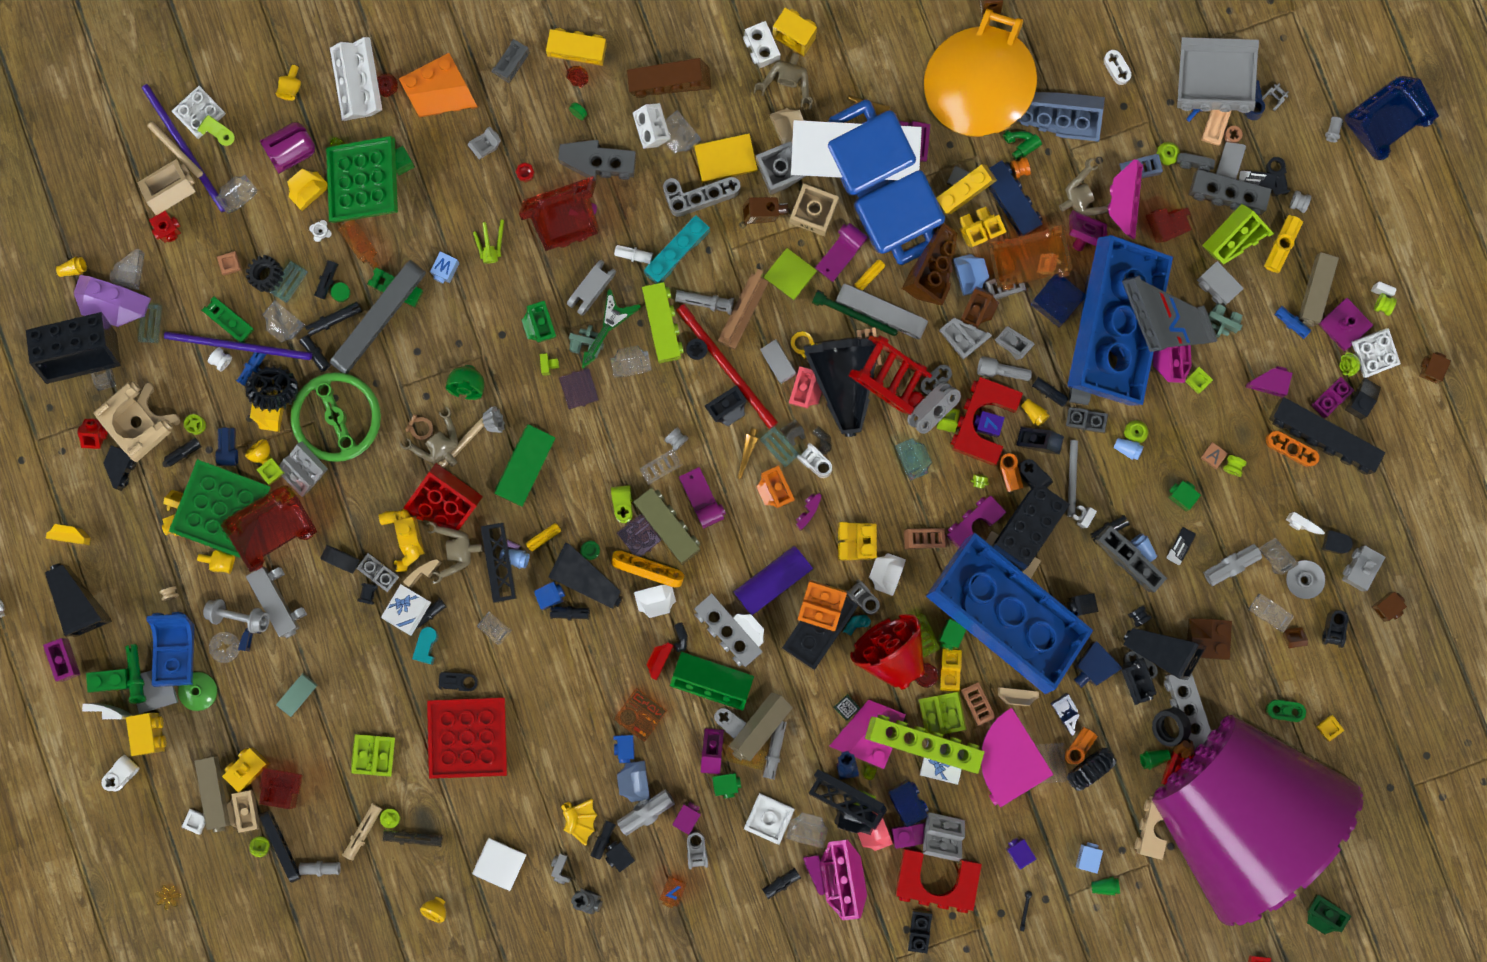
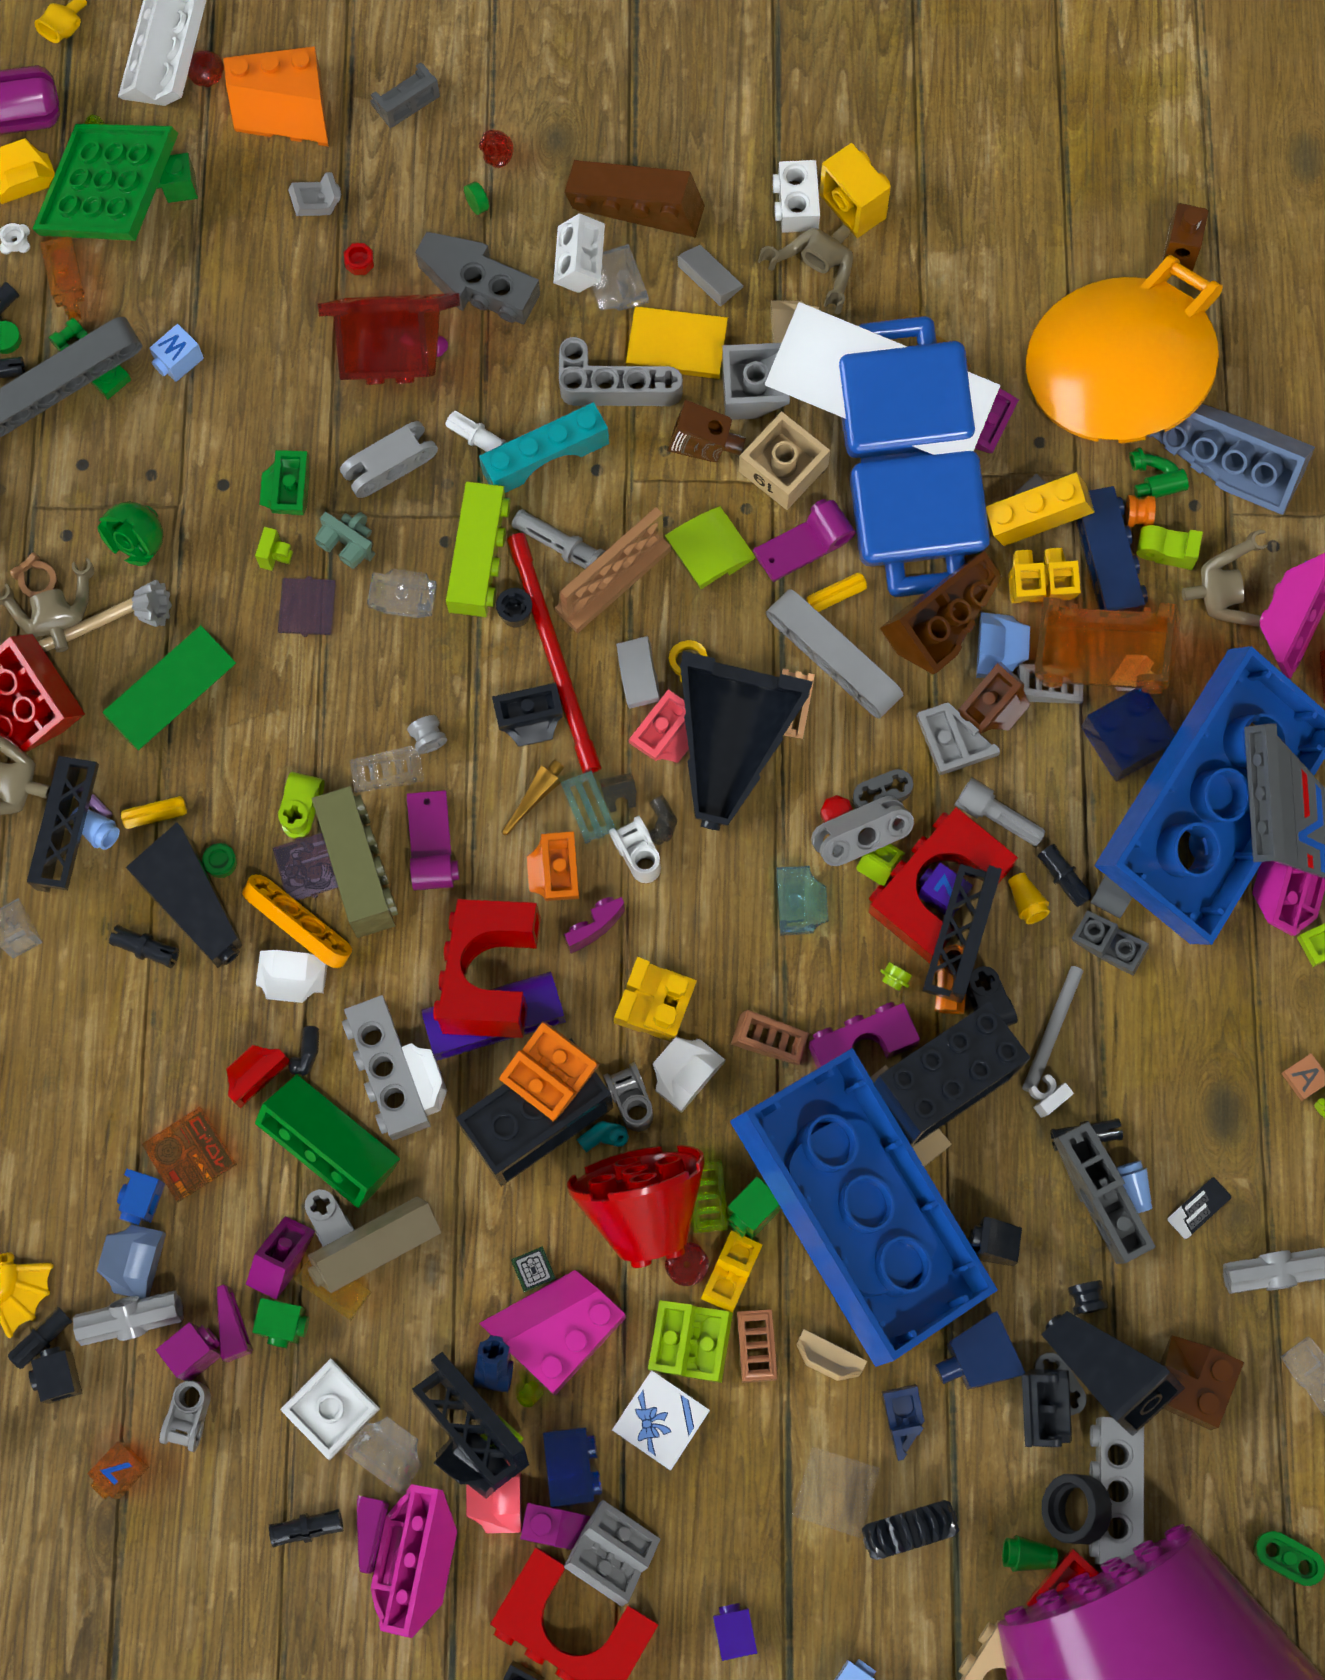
camera: 25 degrees right, 10 degrees down
lime plant [473,219,504,263] -> none
blue slope [534,582,565,610] -> none
yellow brick [546,28,607,66] -> none
green piece [582,289,641,368] -> none
light grey pin [763,721,787,780] -> none
dark green piece [812,290,898,336] -> none
red fence [849,335,932,415] -> none
lime brick [865,714,985,774] -> none
dark pink brick [981,708,1054,807] -> none
light grey slope [995,326,1035,360] -> none
black slope [1016,427,1064,455] -> none
orange piece [1064,727,1098,764] -> none
magenta tile [1069,210,1107,251] -> none
light blue cone [1114,438,1144,460] -> none
lime plate [1124,420,1148,443] -> none
green brick [1168,481,1201,511] -> none
reddish brown plate [1173,739,1195,759] -> none
none -> magenta slope [217,1284,253,1362]
none -> red arch [433,899,541,1038]
none -> light grey slope [678,245,743,307]
none -> black fence [922,864,1002,1003]
none -> lime leg [1136,525,1203,570]

